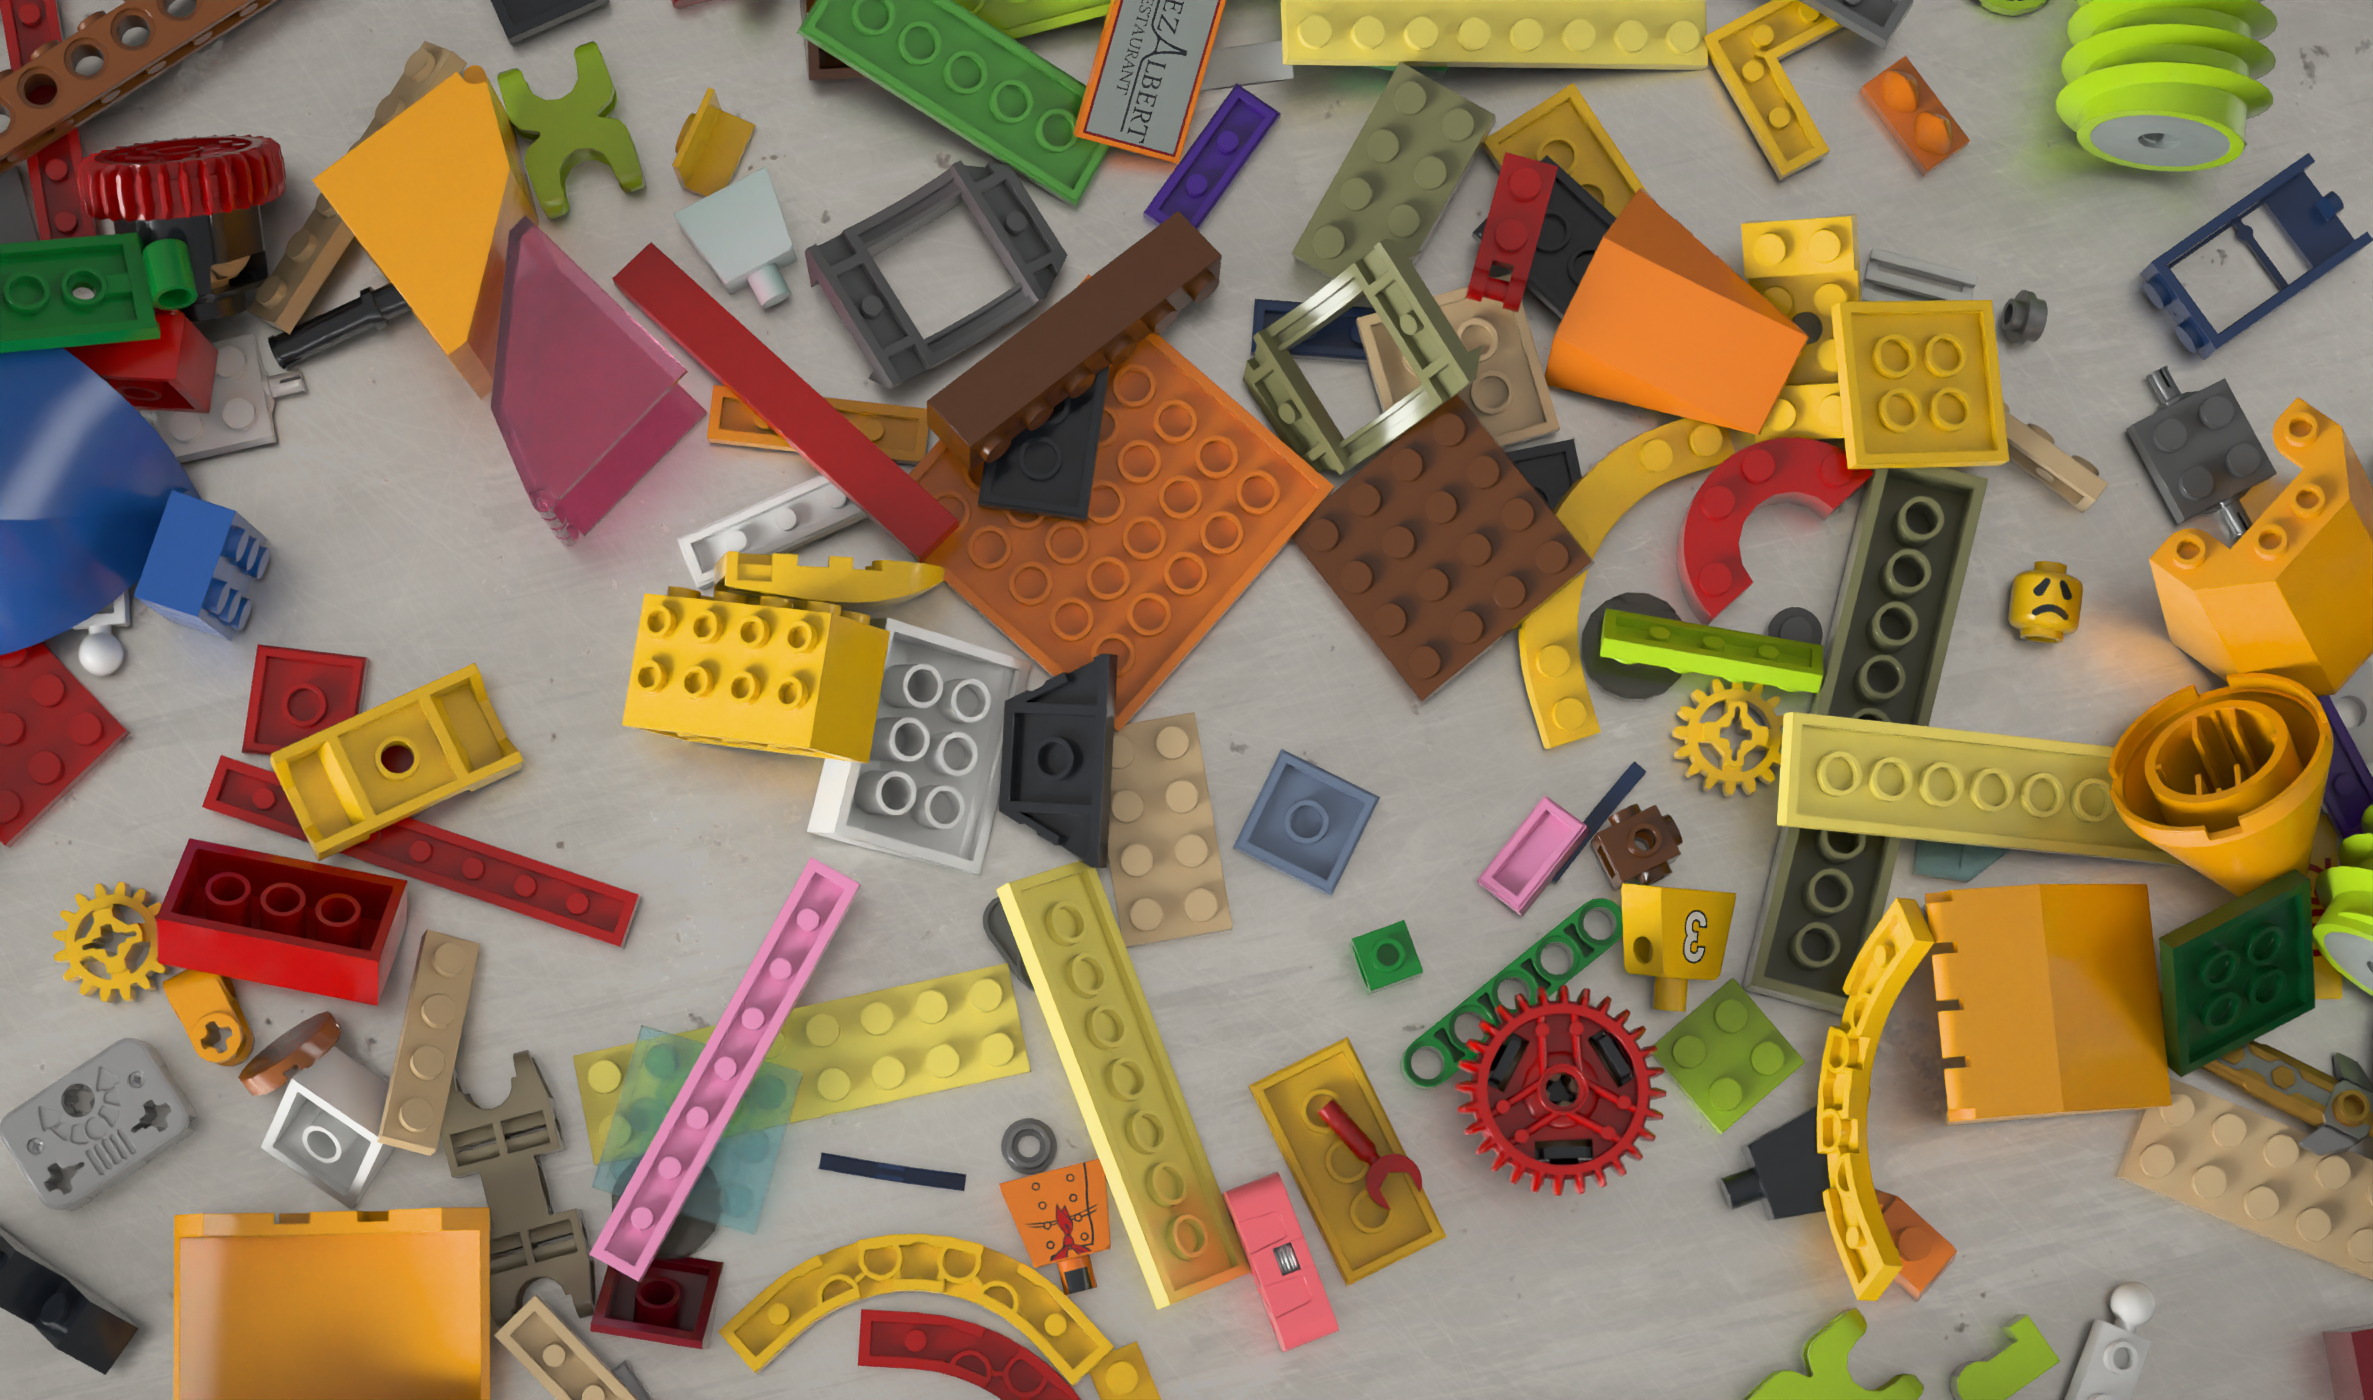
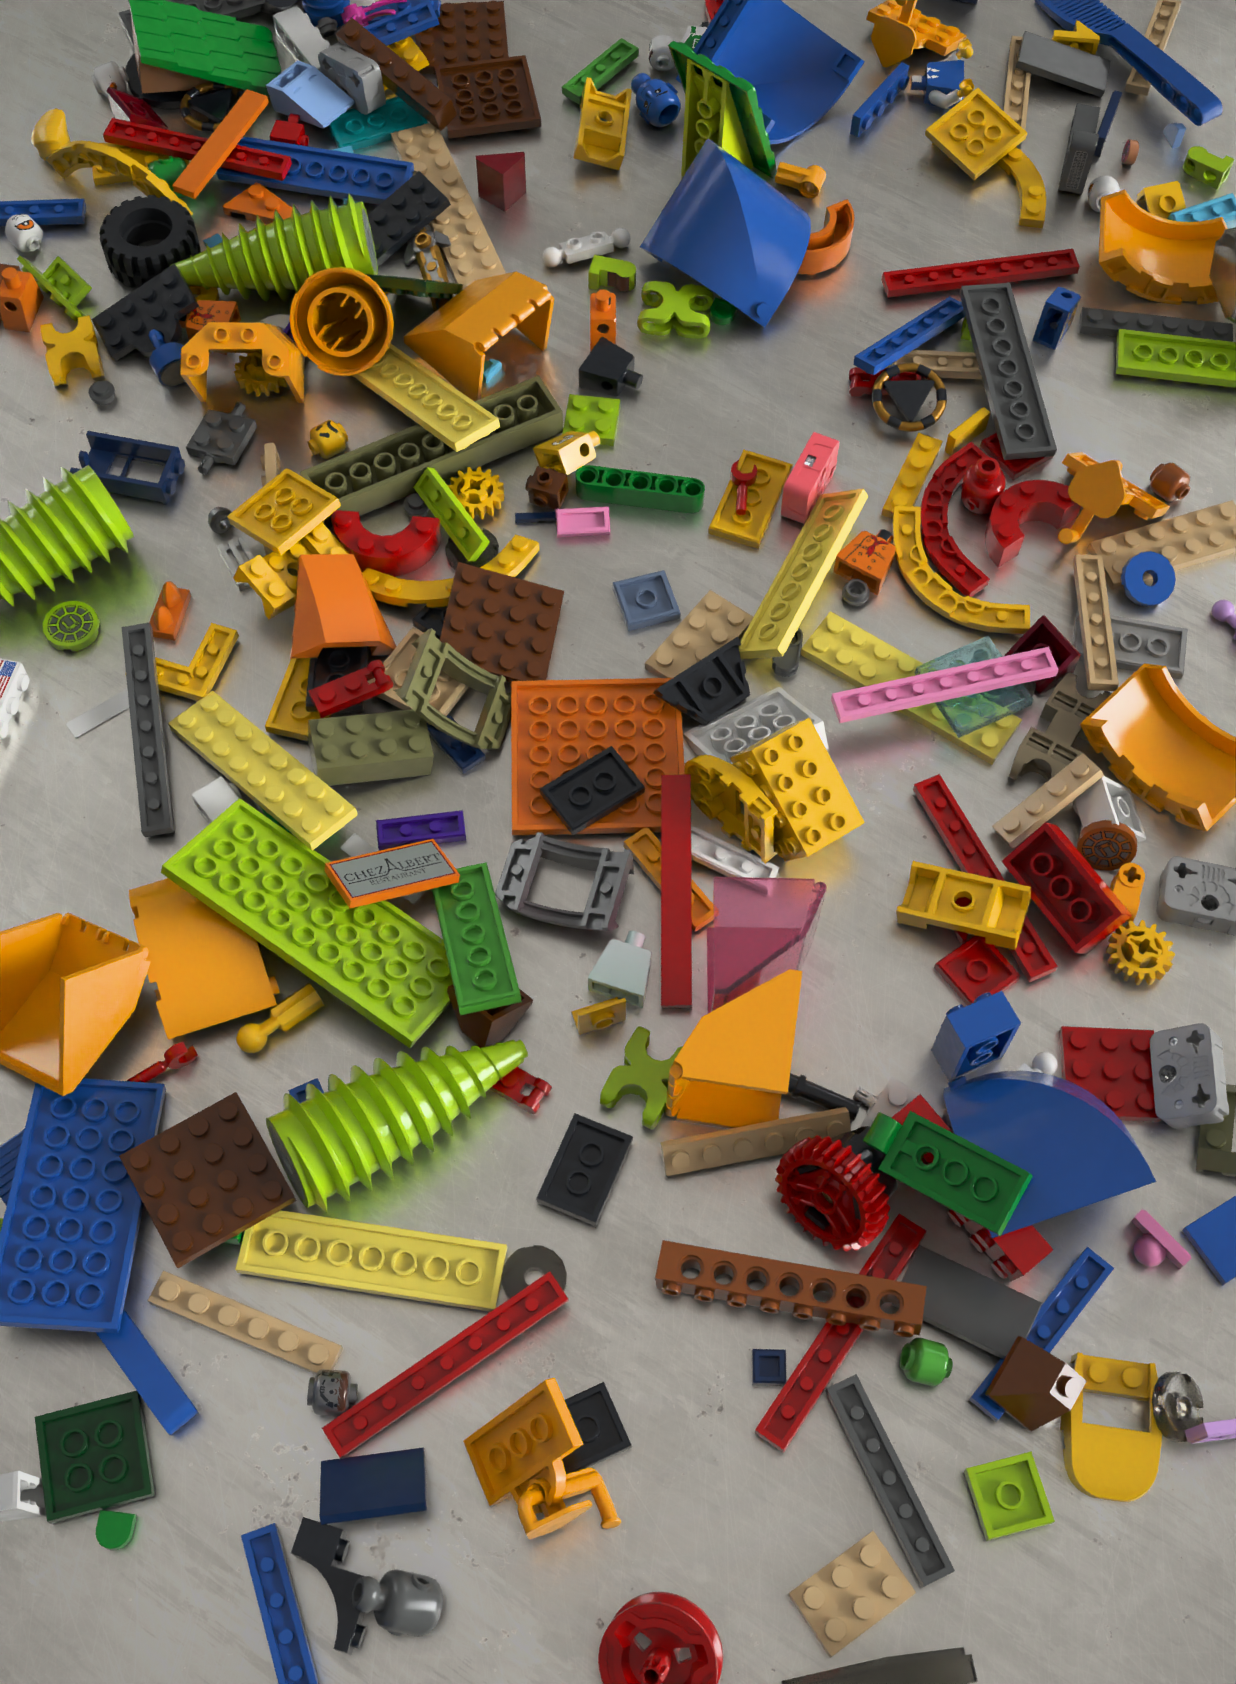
camera: 130 degrees left, 20 degrees down
dark blue piece [818,1152,966,1191] -> none
reddish brown brick [927,211,1222,471] -> none
green brick [1349,920,1423,995] -> none
red piece [1455,985,1666,1196] -> none
yellow plate [1817,897,1935,1301] -> none

